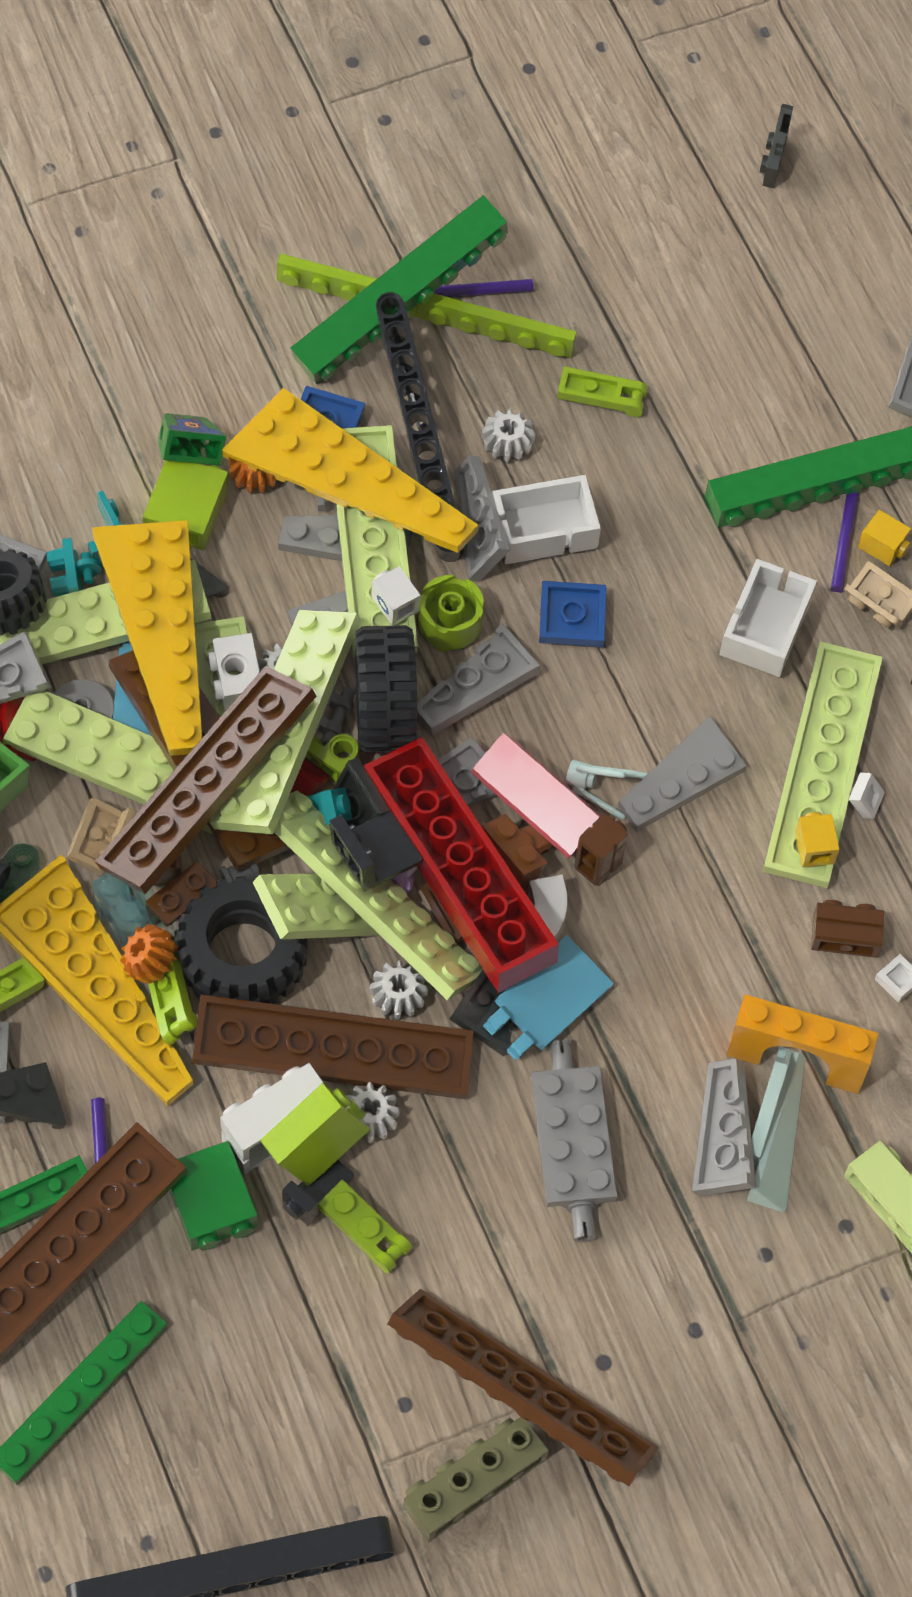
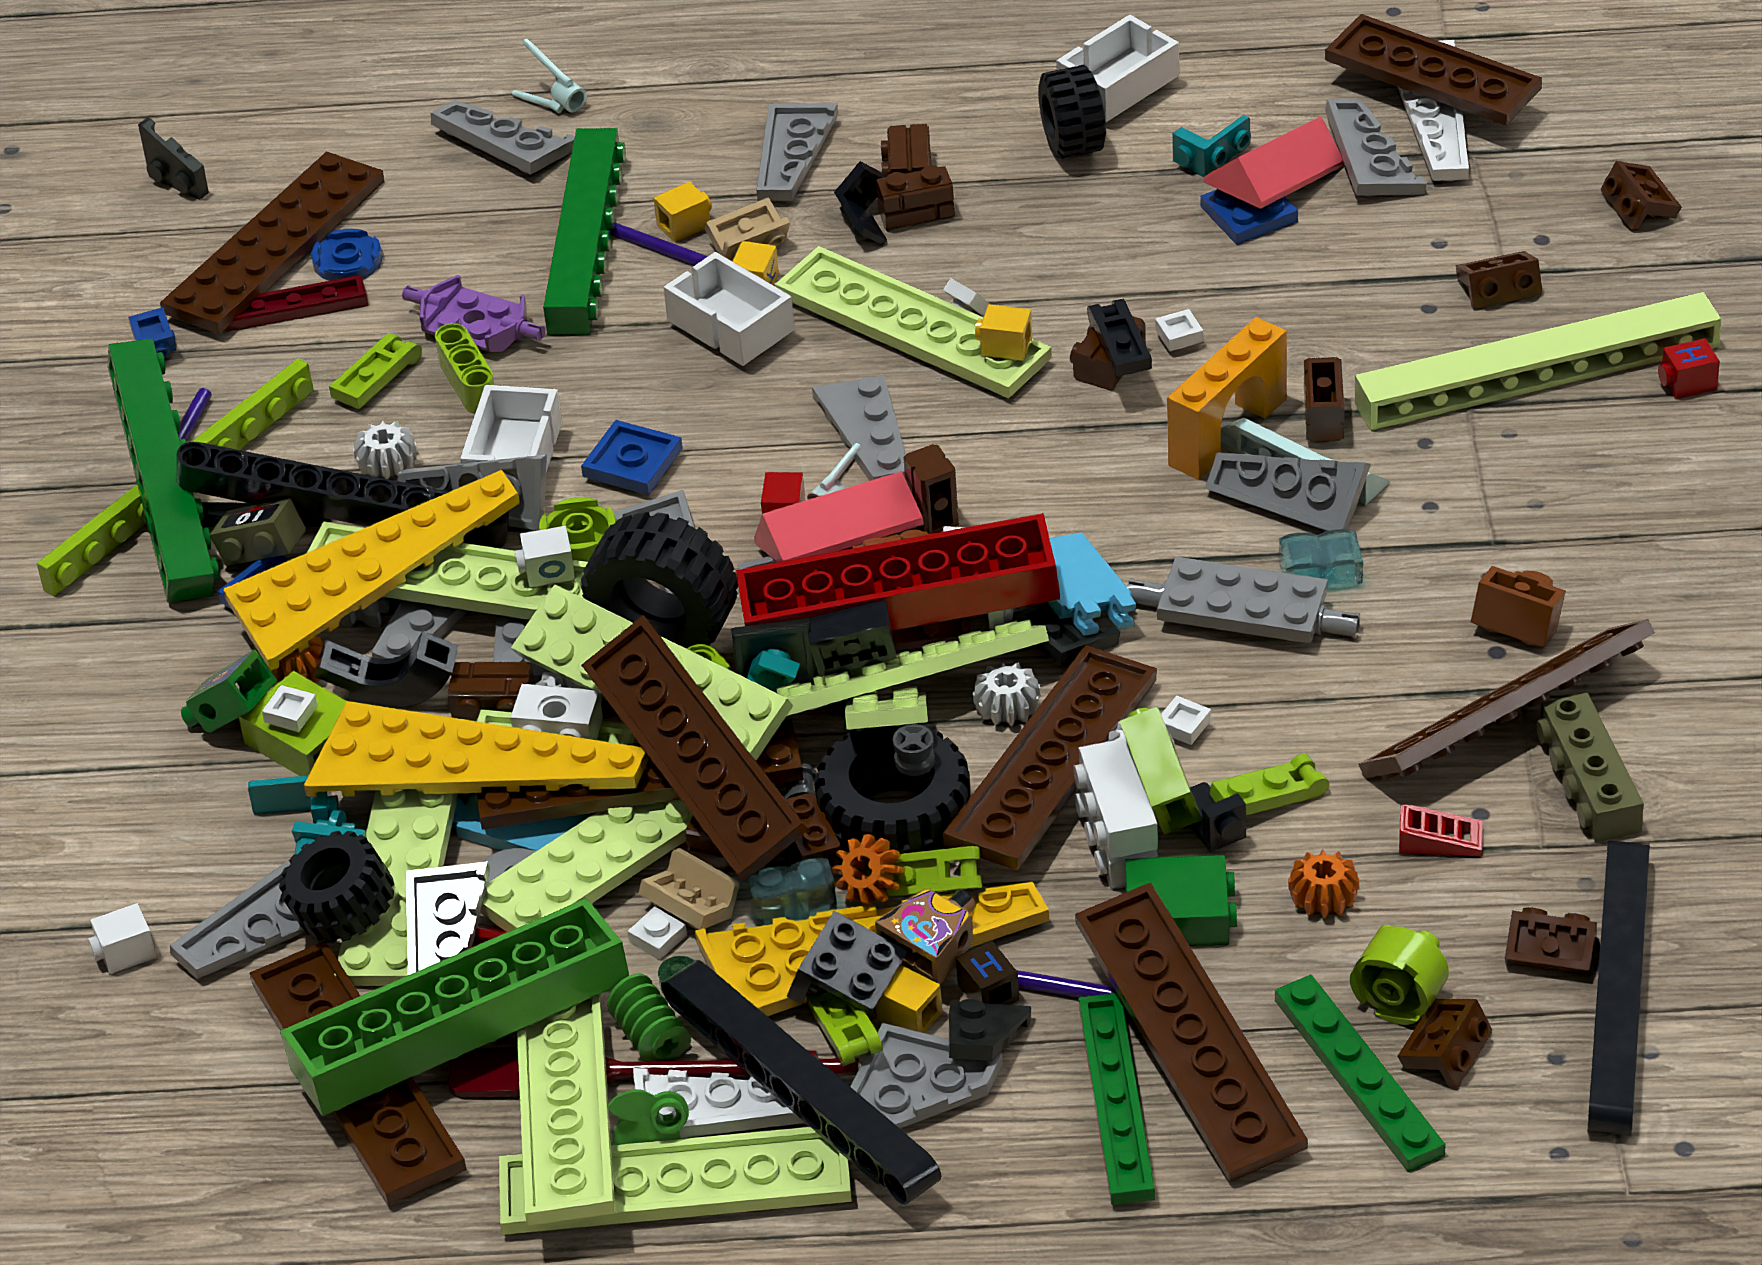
camera: 60 degrees left, 20 degrees down
none -> blue bracket [128,307,176,357]
none -> reddish brown plate [160,151,384,334]
none -> olive brick [210,498,306,566]
none -> dark red tile [226,275,368,332]
none -> white plate [262,685,318,732]
none -> blue tile [311,228,383,281]
none -> black arch [314,631,458,709]
none -> medium lavender plate [402,275,545,352]
none -> lime beam [435,323,494,414]
none -> reddish brown brick [448,662,535,721]
none -> white plate [628,907,687,960]
none -> yellow brick [732,241,779,285]
none -> red brick [761,472,806,514]
none -> bracket [787,911,907,1013]
none -> medium nougat torso [875,889,976,984]
none -> yellow brick [876,965,943,1033]
none -> dark grey wheel [893,724,935,776]
none -> dark brown brick [956,941,1019,1005]
none -> black plate [1087,298,1152,377]
none -> white plate [1161,695,1211,745]
none -> clear light blue brick [1278,529,1363,589]
none -> orange gear [1288,849,1359,919]
none -> reddish brown brick [1304,357,1344,442]
none -> lime brick [1349,925,1449,1025]
none -> reddish brown bracket [1397,998,1492,1087]
none -> red slope [1399,804,1483,856]
none -> dark orange brick [1470,566,1566,647]
none -> reddish brown bracket [1505,907,1597,975]

